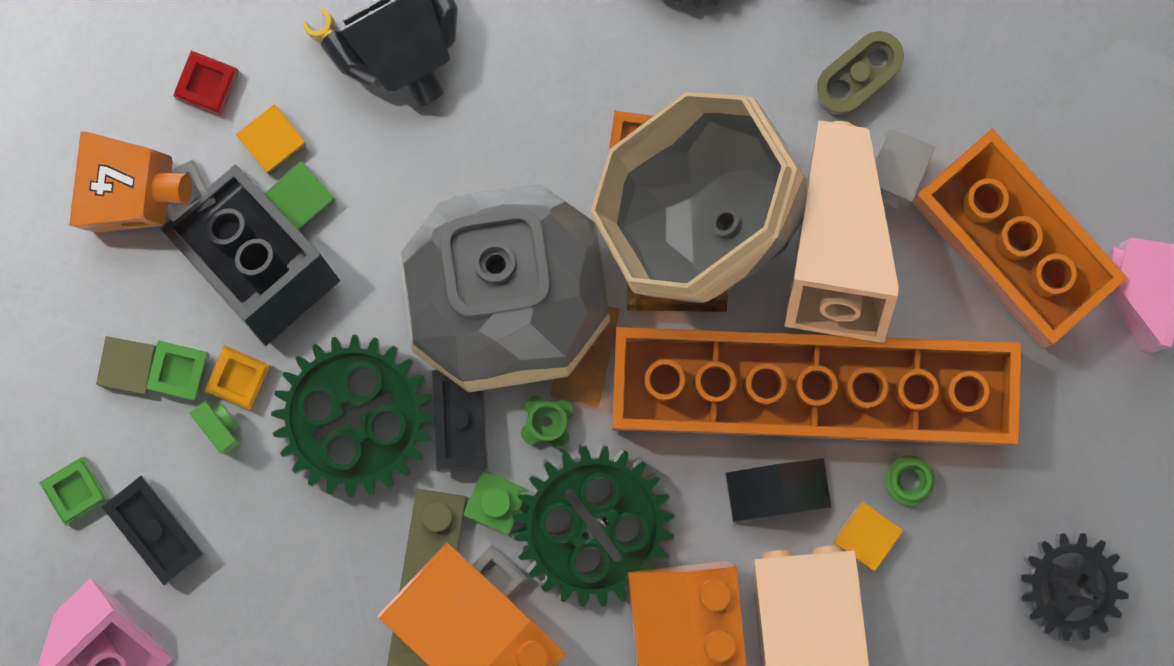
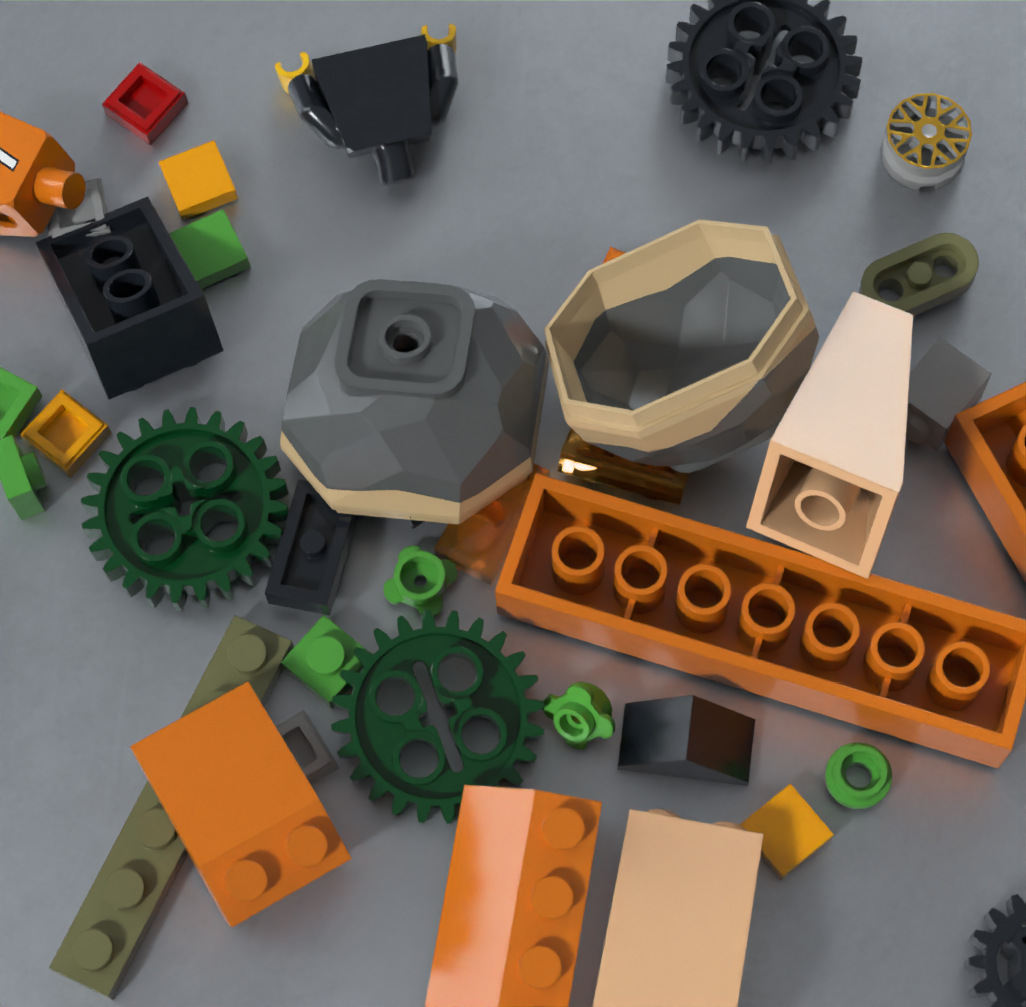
camera: 25 degrees right, 15 degrees down
none -> bright green plate [542,682,616,750]

